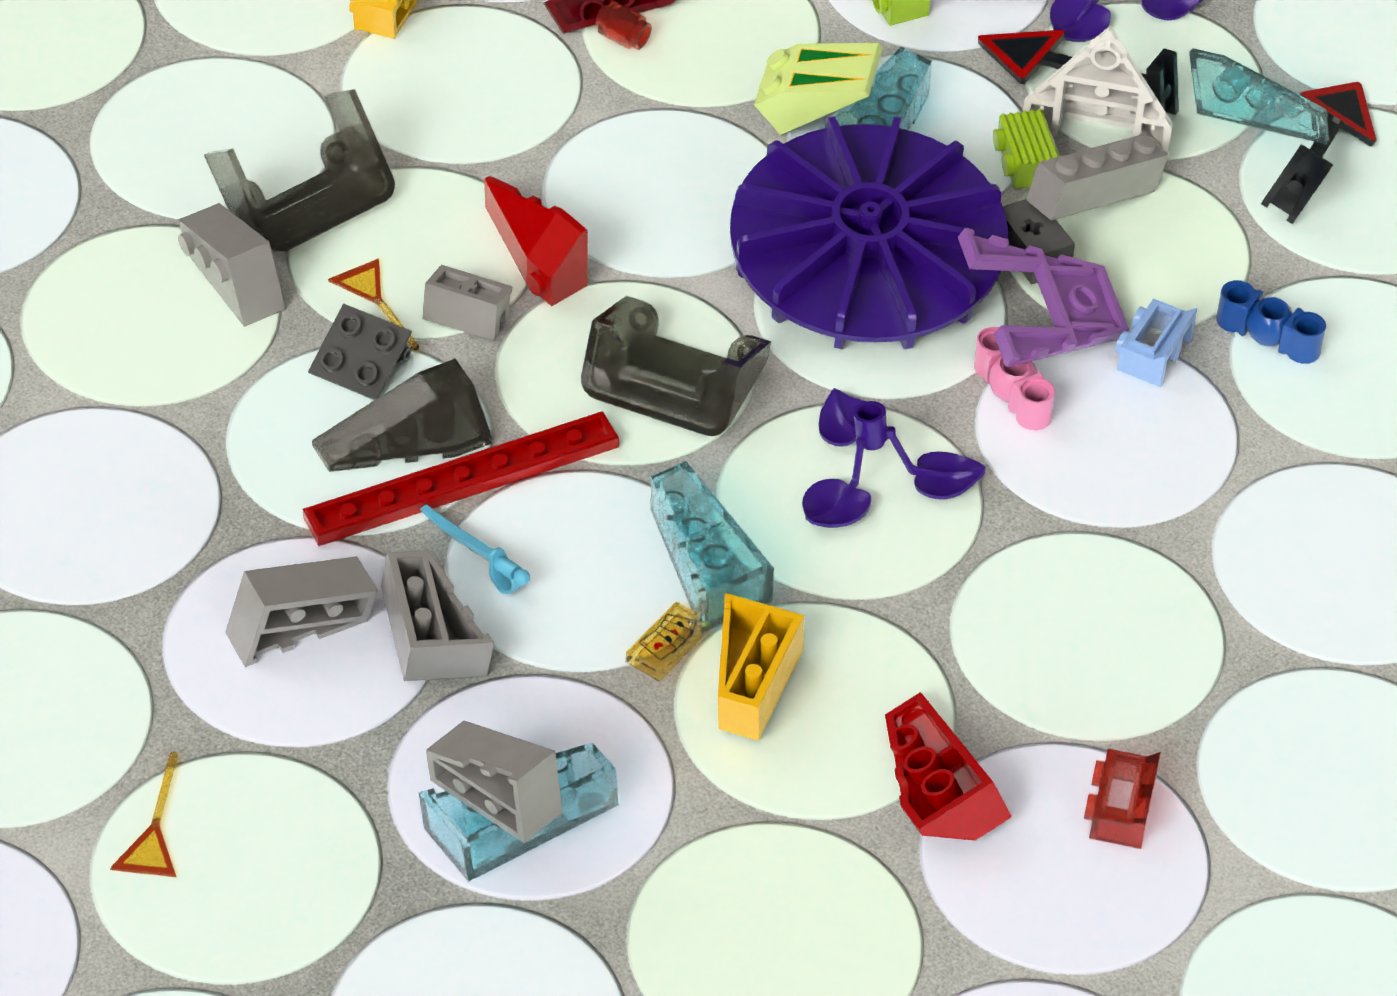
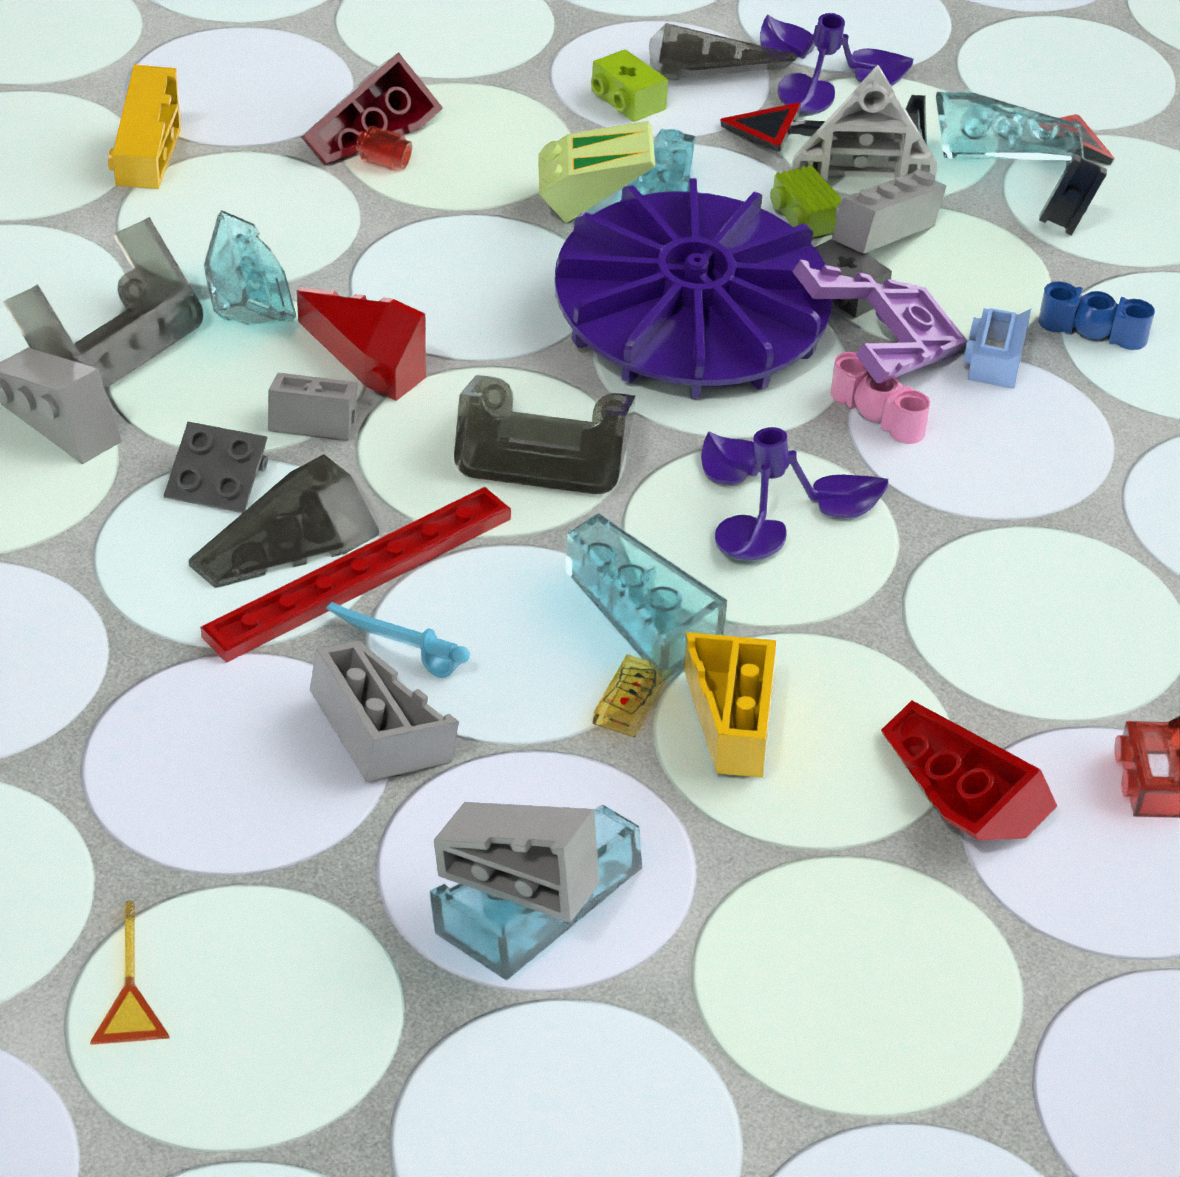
camera: 15 degrees left, 5 degrees down
light grey wedge [225,556,378,667] -> none
clear yellow piece [328,258,419,351] -> none
none -> clear light blue wedge [203,210,297,326]

